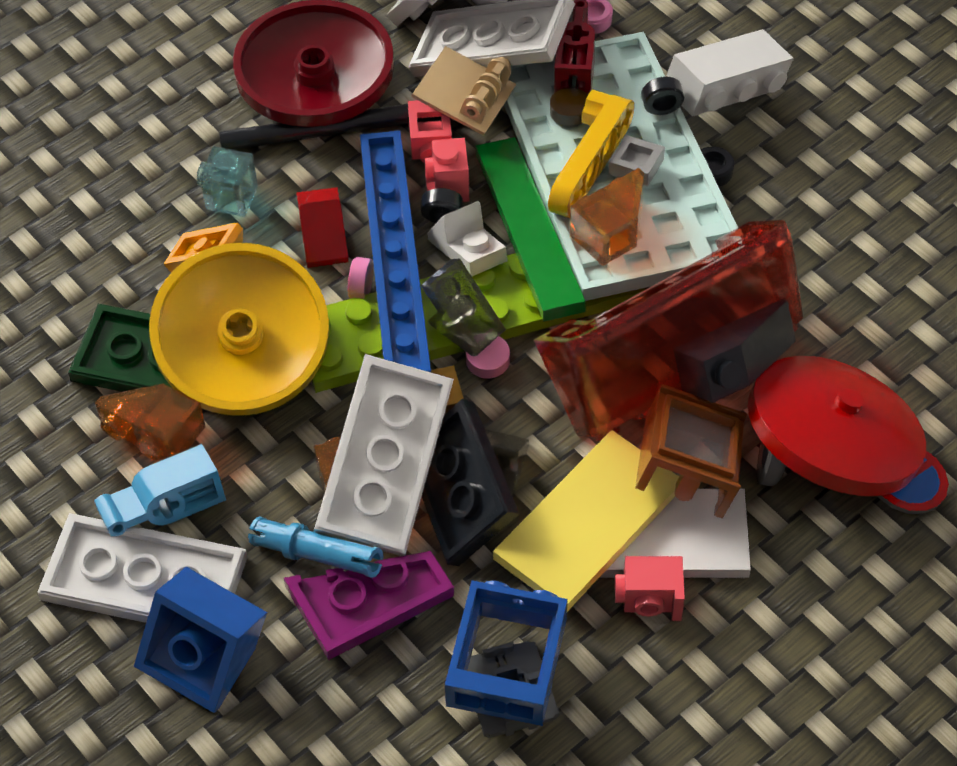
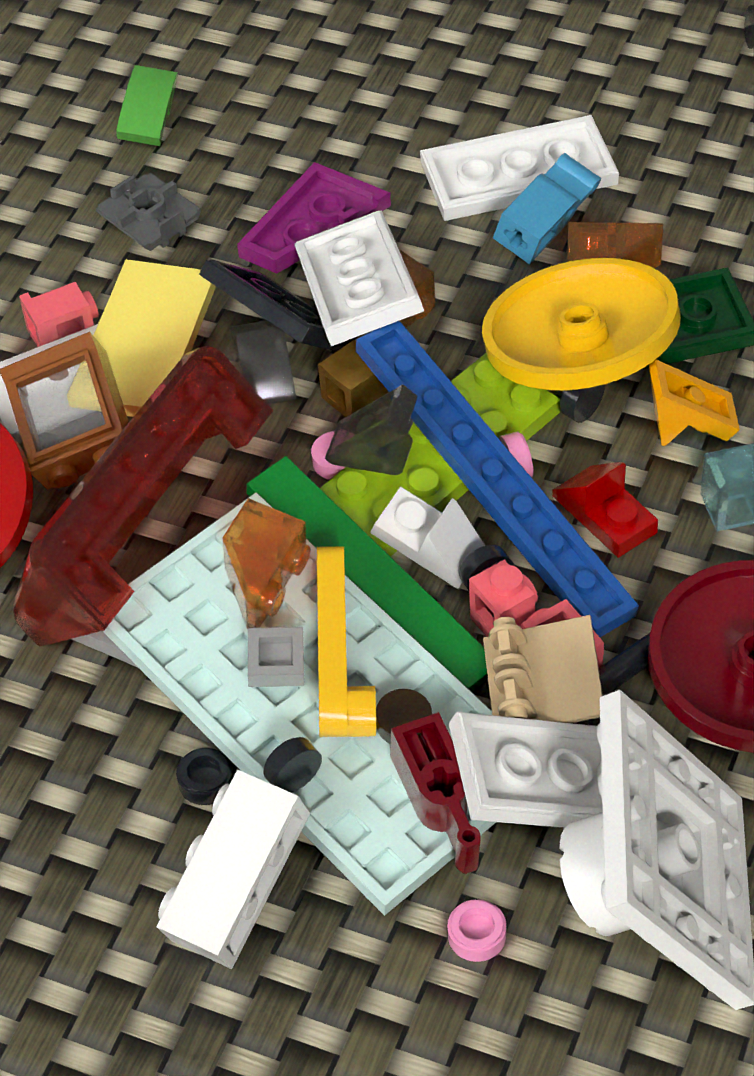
camera: 155 degrees right, 5 degrees down
blue slope [134,567,267,713] -> none
dark azure pin [248,516,383,578] -> none
blue window [445,580,568,726] -> none
black slope [673,299,796,403] -> none

